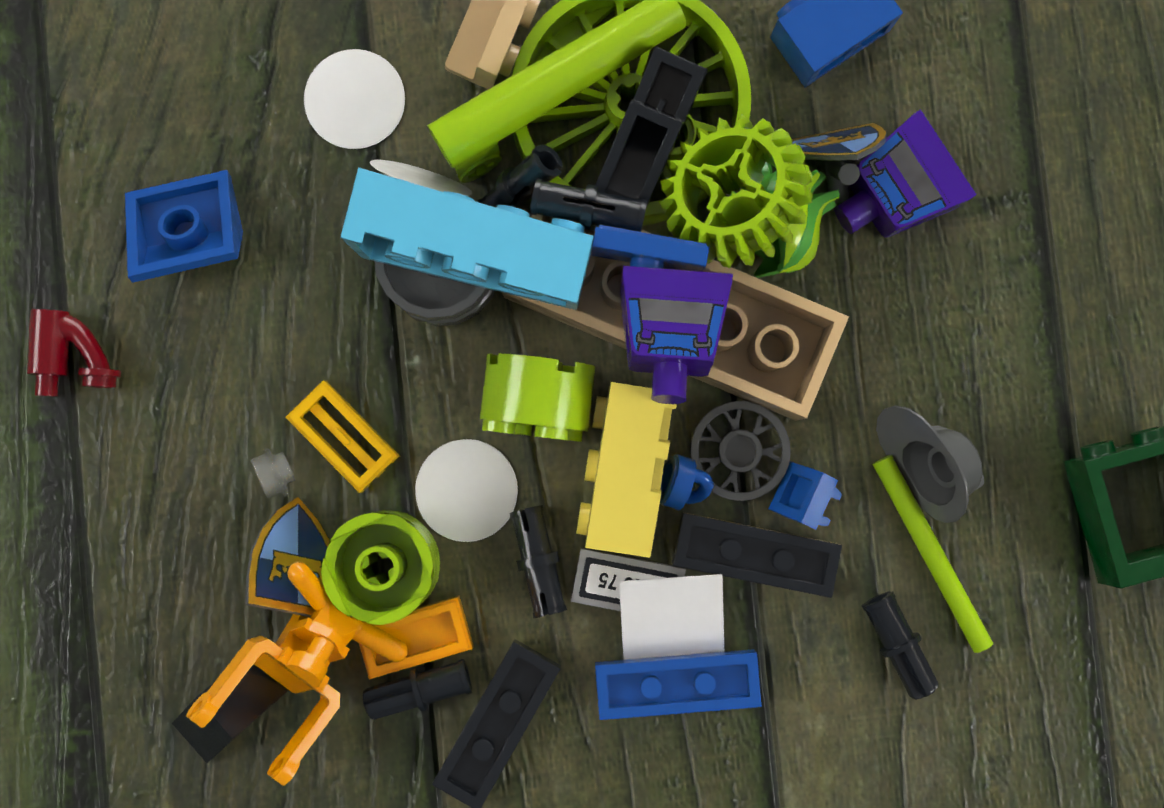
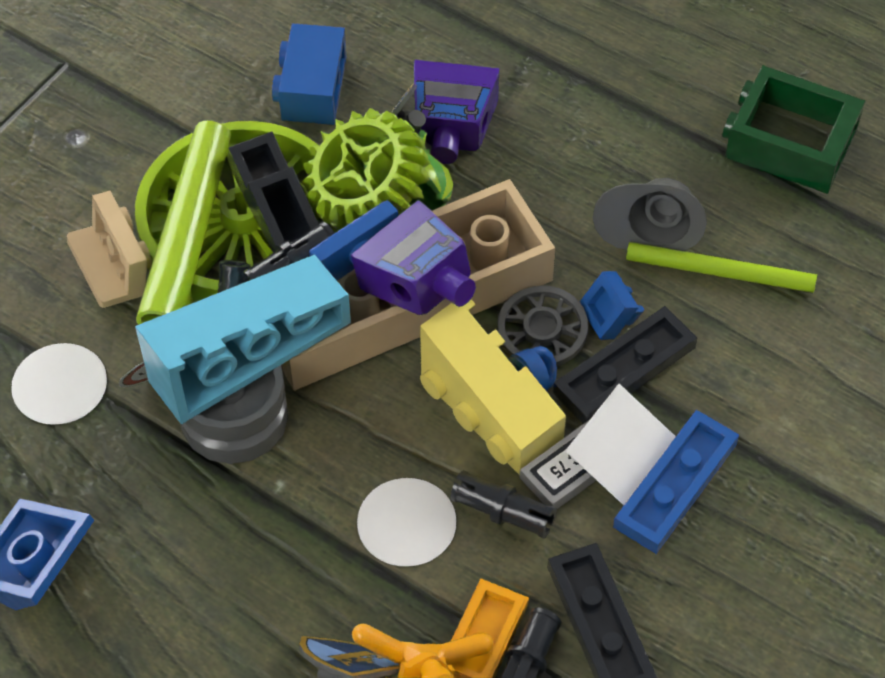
camera: 45 degrees left, 30 degrees down
clear plate [250,448,295,499] -> none
yellow tile [285,380,400,493] -> none
lime brick [321,510,440,625] -> none
lime brick [480,353,596,442] -> none
black axle [862,591,938,700] -> none

